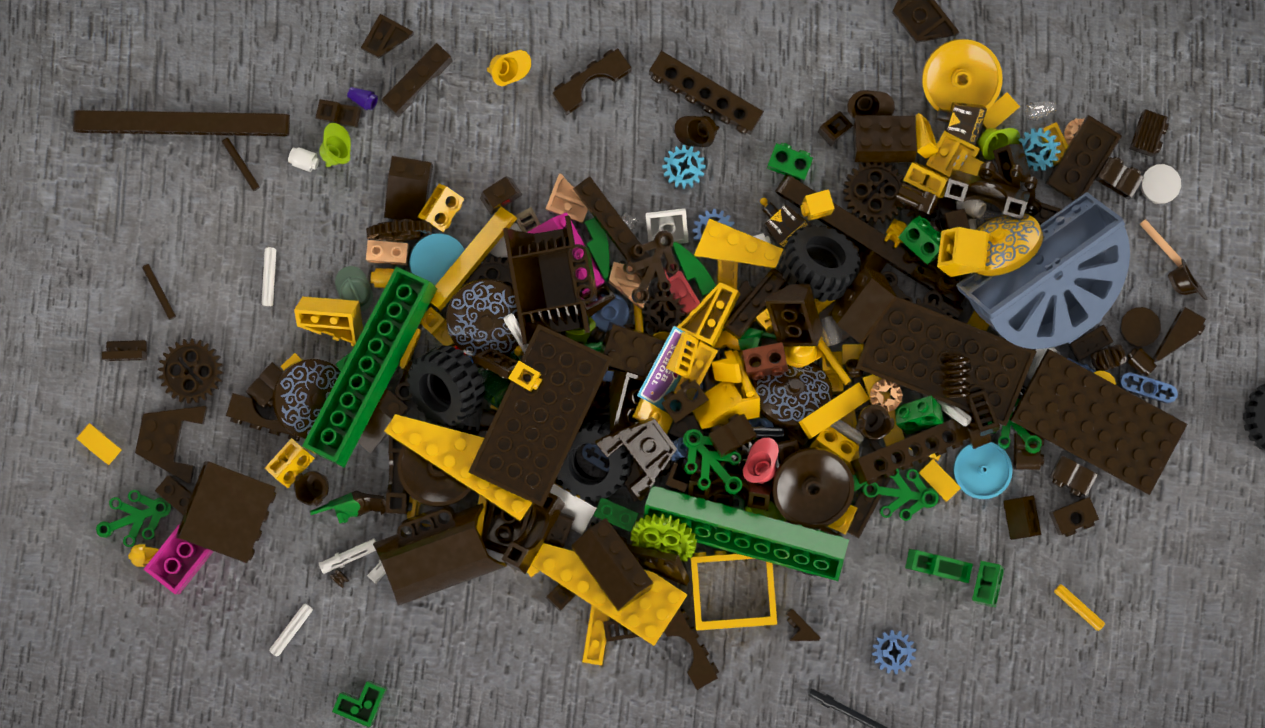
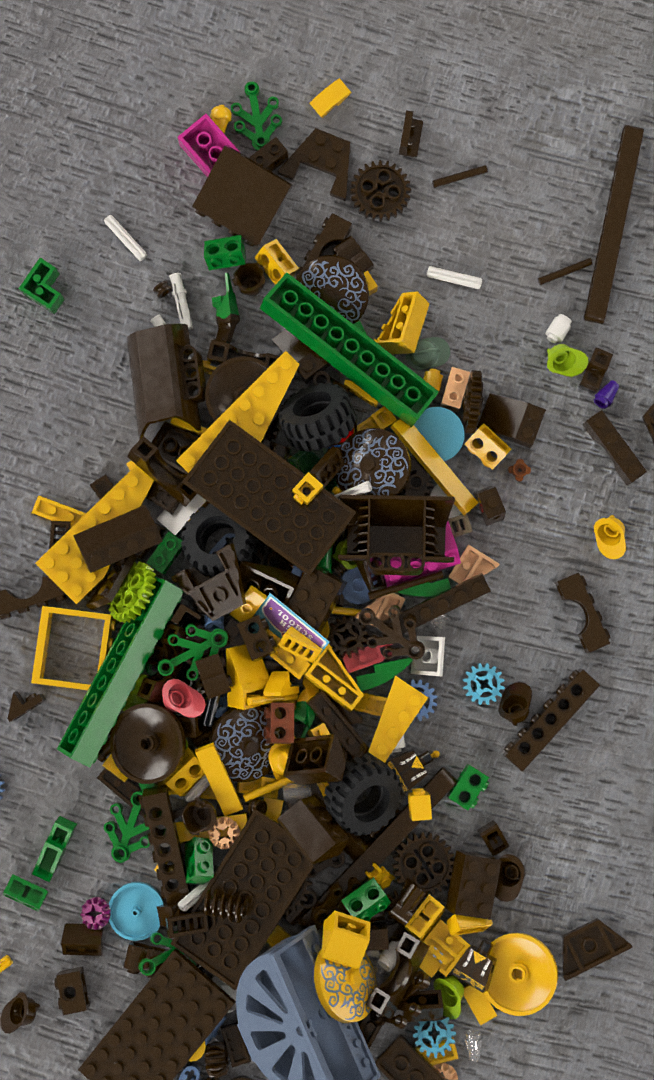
camera: 100 degrees right, 0 degrees up
yellow tile [918,459,961,502] -> none
dark brown brick [1049,456,1098,498] -> none
none -> dark brown piece [0,992,40,1034]
none -> magenta gear [80,897,111,930]
none -> green brick [204,235,246,271]
none -> dark brown bar [368,570,444,600]
none -> dark orange plate [508,459,531,482]

